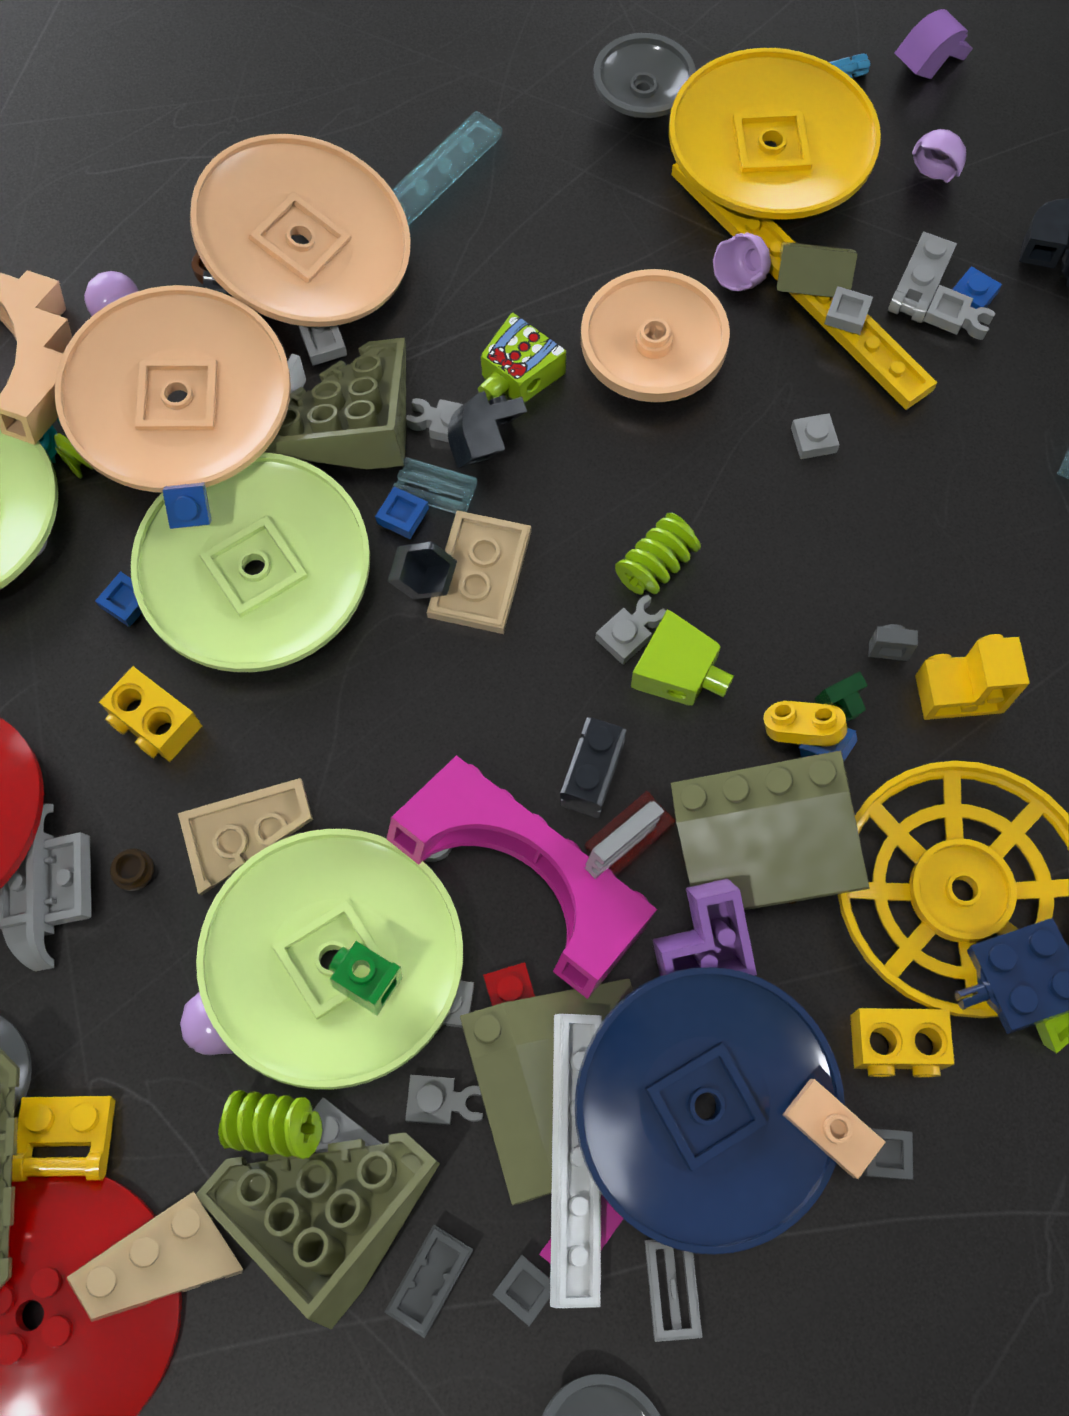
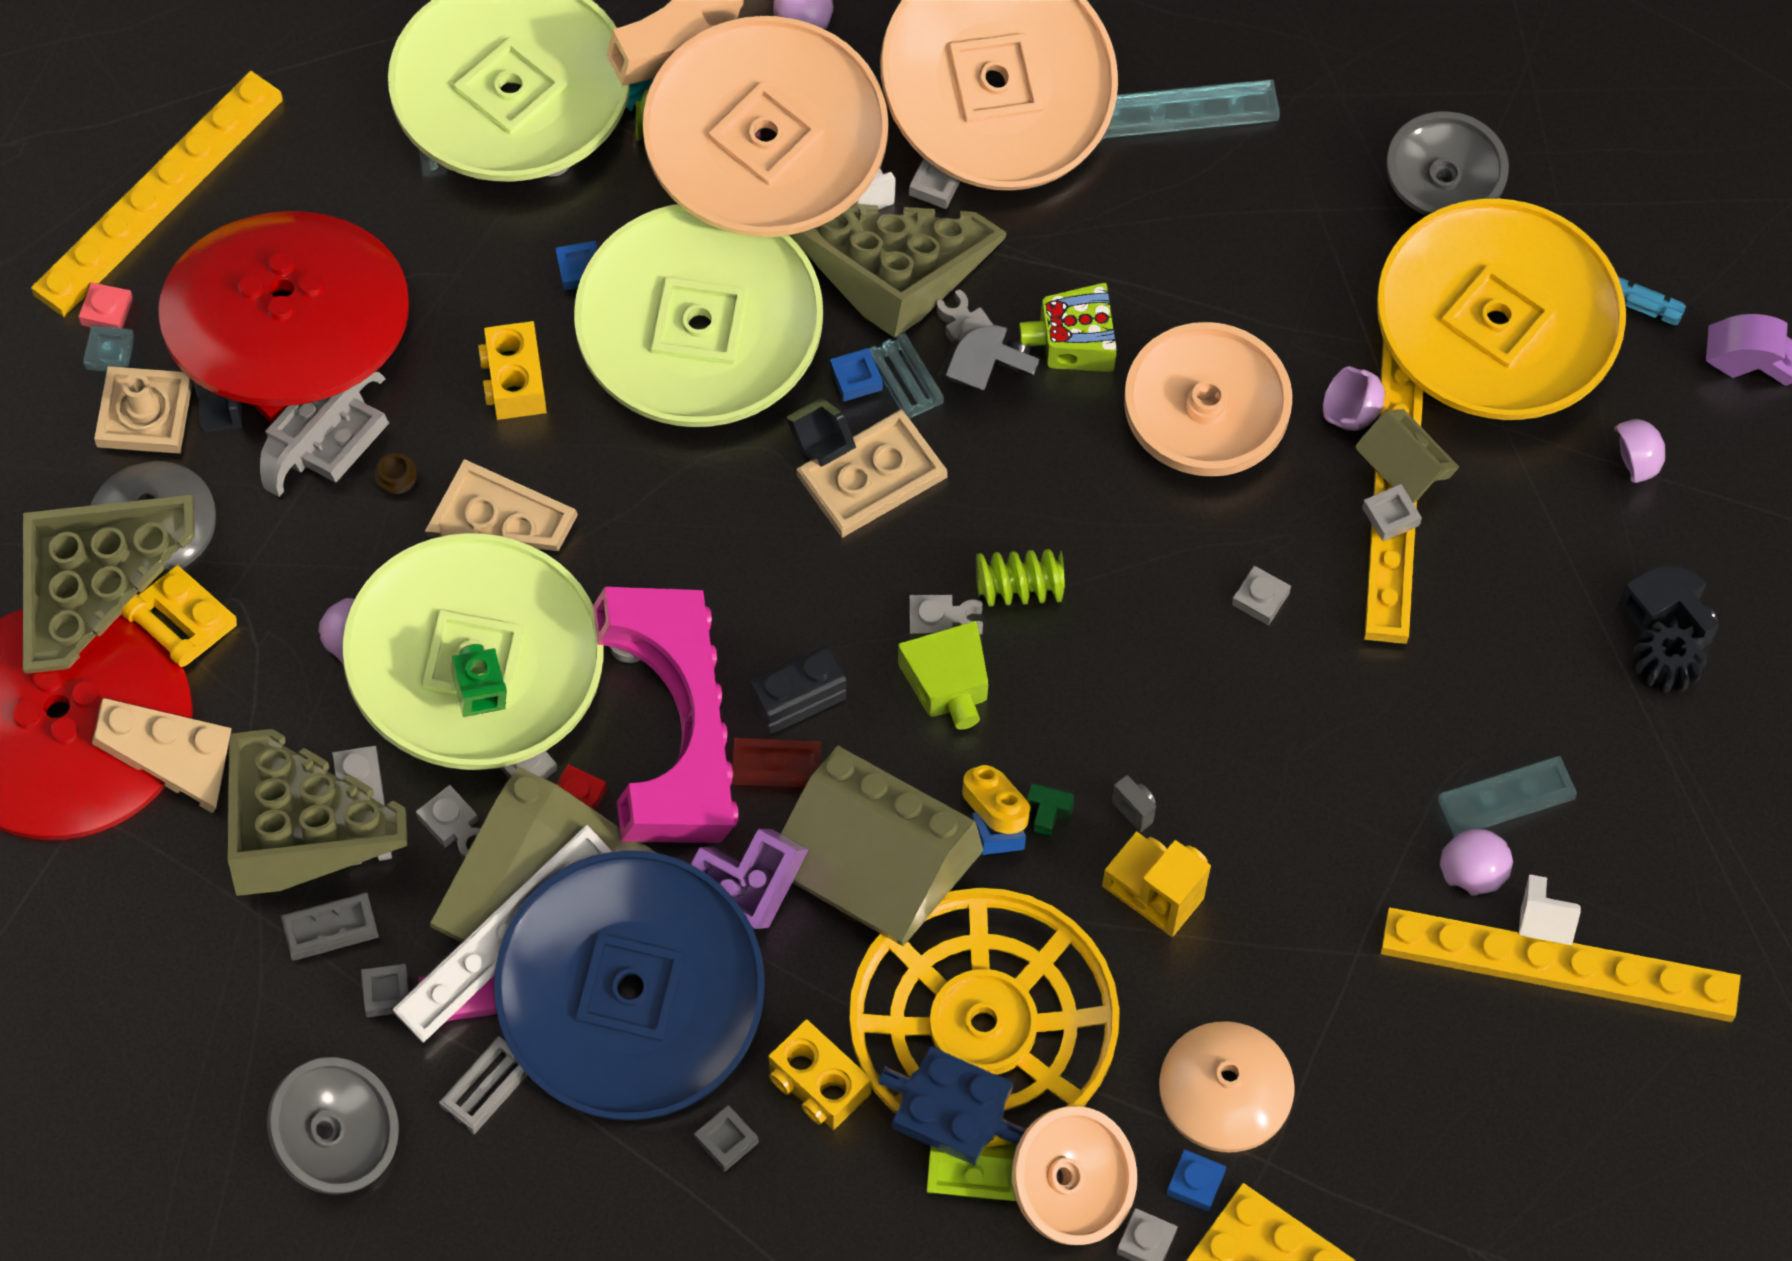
camera: 40 degrees right, 5 degrees down
blue plate [162,482,212,529] -> none
lime piece [218,1090,323,1159] -> none
light grey tile [585,801,664,879] -> none
light nougat plate [782,1079,886,1179] -> none
light grey plate [887,231,957,324] -> none
light grey plate [923,285,995,340] -> none
blue plate [952,266,1002,309] -> none

